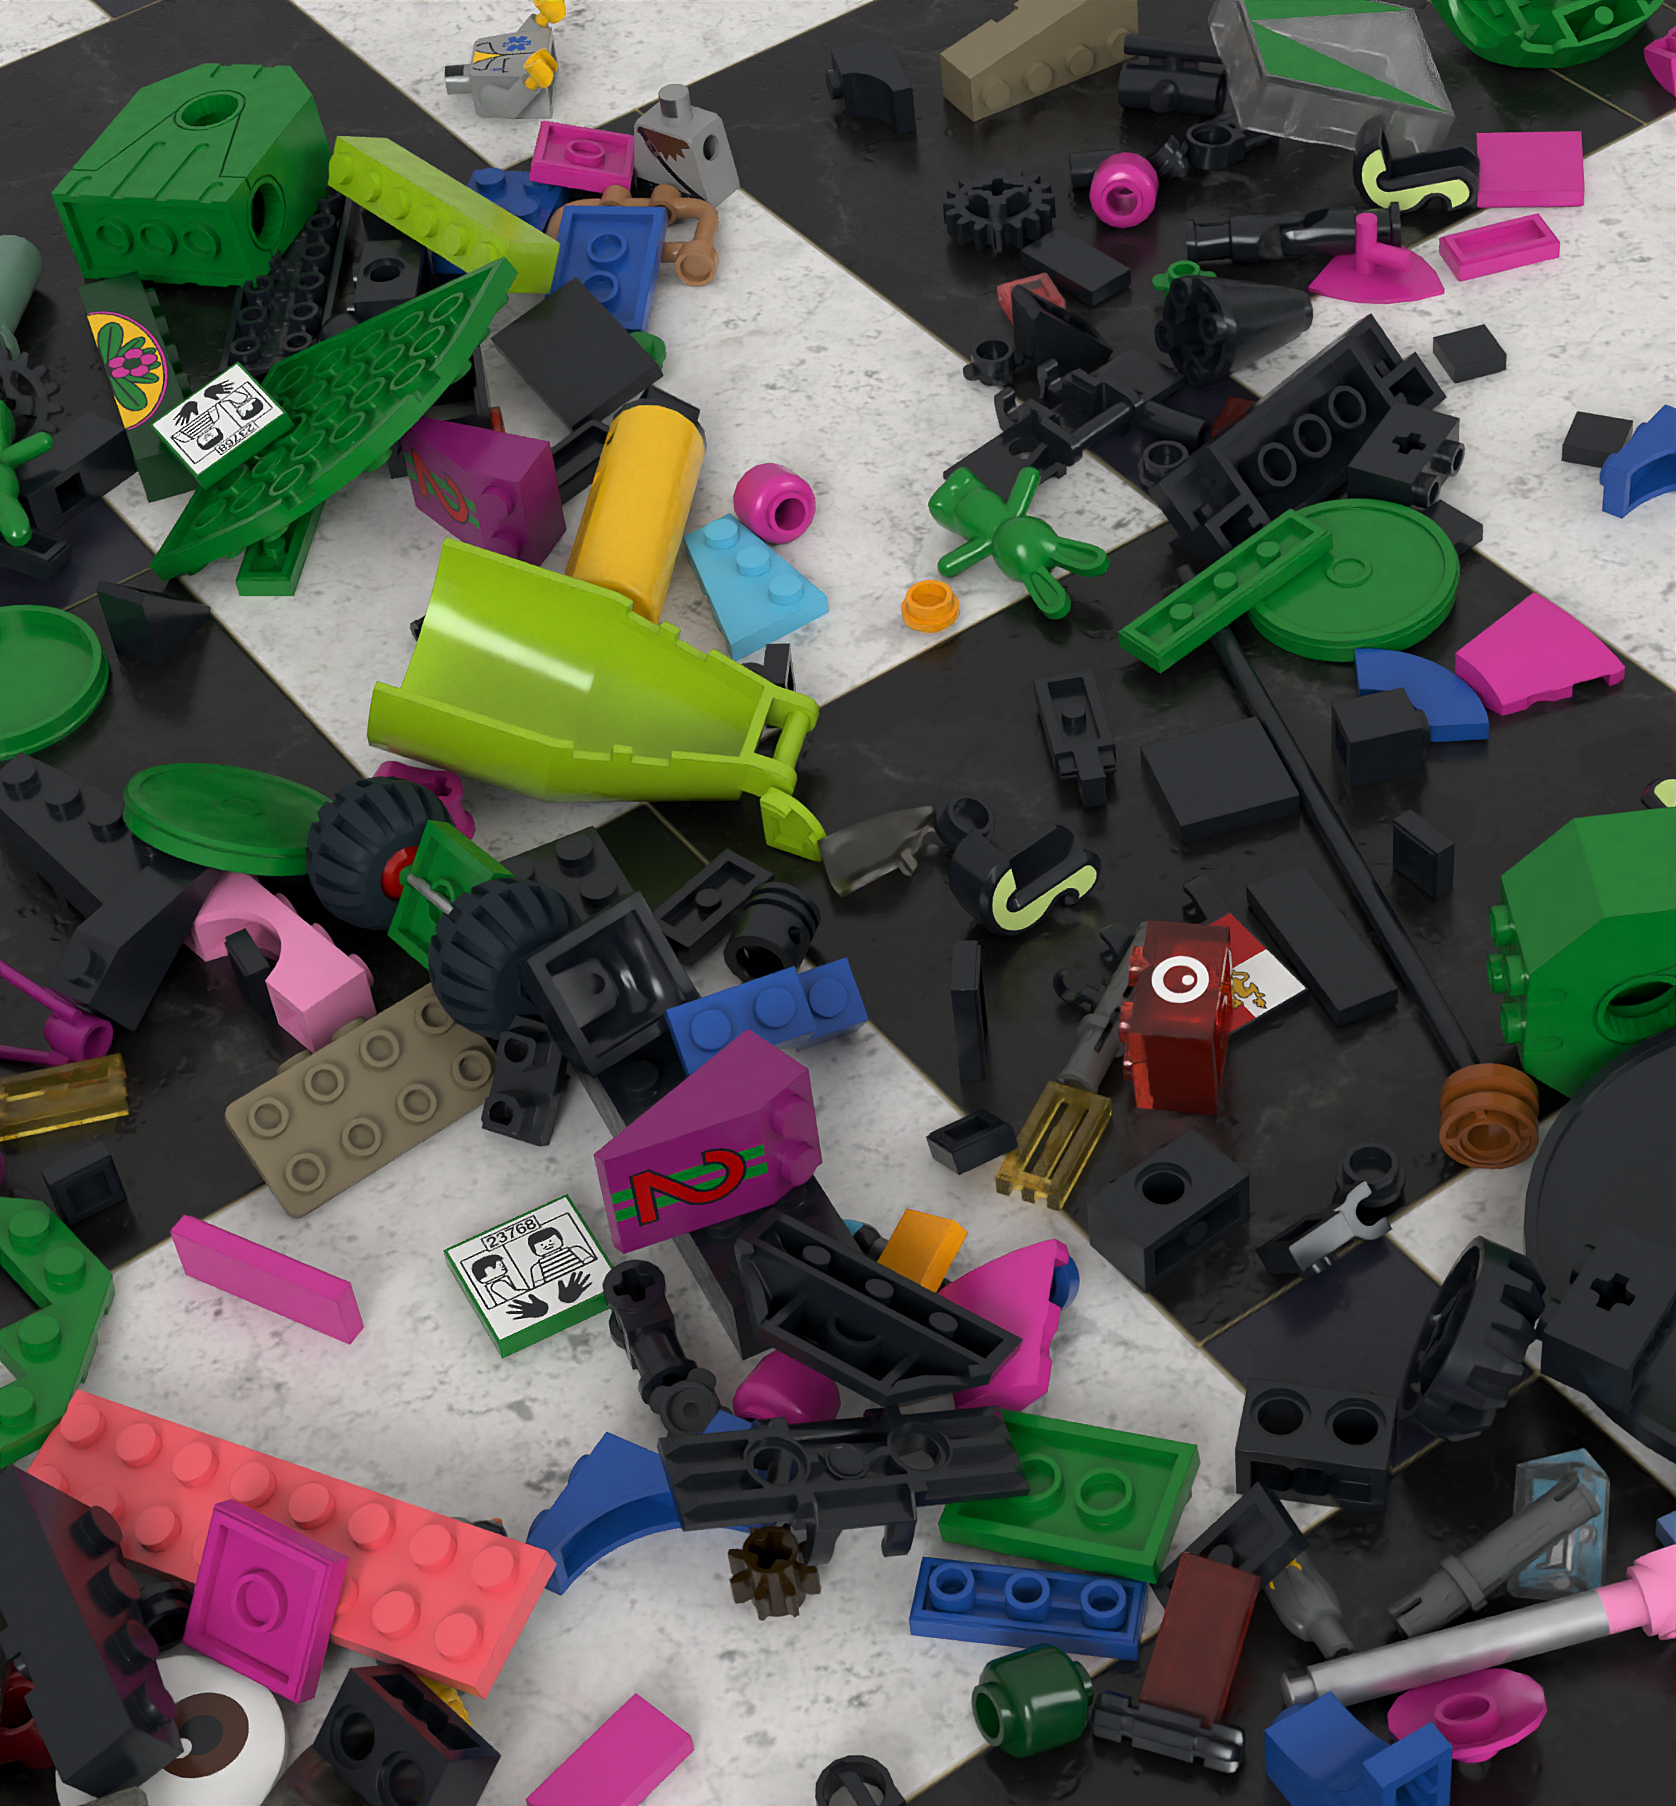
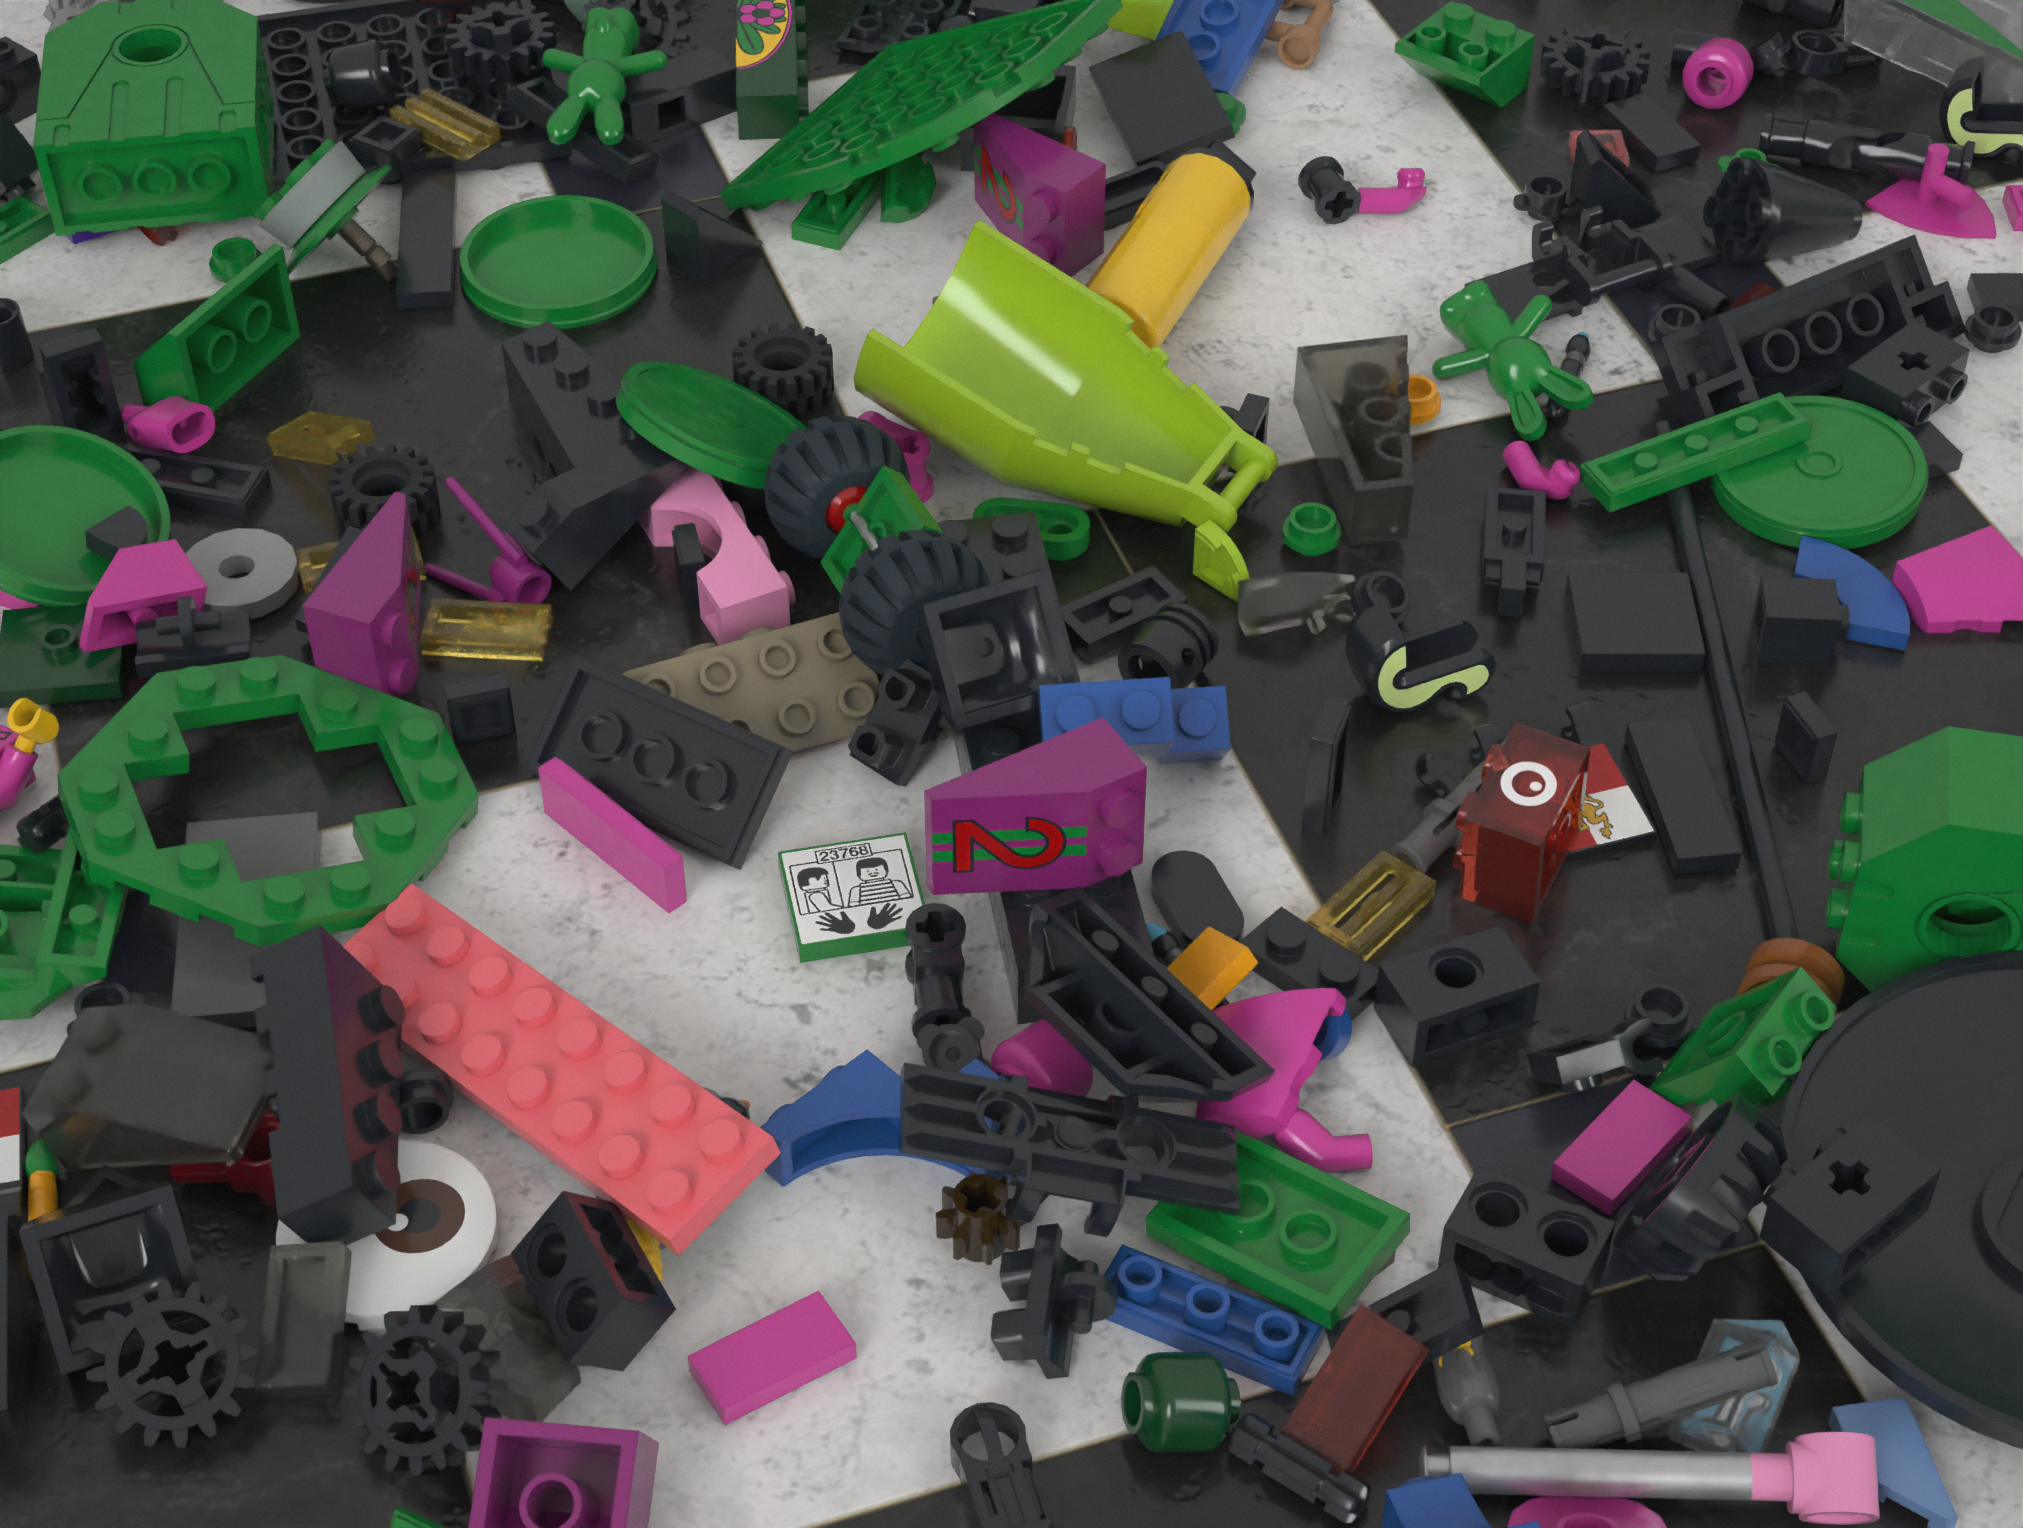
camera: 10 degrees right, 0 degrees up
tile [150,362,295,490] -> none
dark pink tile [182,1499,349,1704] -> none
medium azure wing [683,513,828,662] -> none
dark pink head [733,462,816,544] -> none
black tile [926,1109,1019,1175] -> none
none -> black tile [523,654,794,870]
none -> black tyre [732,323,834,419]
none -> green tile [880,154,937,223]
none -> green plate [973,497,1090,561]
none -> black hips [990,1223,1117,1379]
none -> black tile [1151,850,1244,950]
none -> black plate [1239,907,1378,1021]
none -> dark pink arm [1272,1107,1373,1173]
none -> green plate [1282,502,1341,556]
none -> clear smoke wedge [1293,335,1414,546]
none -> black bush [1298,156,1361,224]
none -> dark pink arm [1358,168,1427,214]
none -> green slope [1394,1,1535,108]
none -> dark pink arm [1502,441,1581,501]
none -> black piece [1546,332,1591,419]
none -> dark pink tile [1550,1080,1693,1216]
none -> green plate [1649,966,1837,1109]
none -> black plate [1964,303,2022,353]

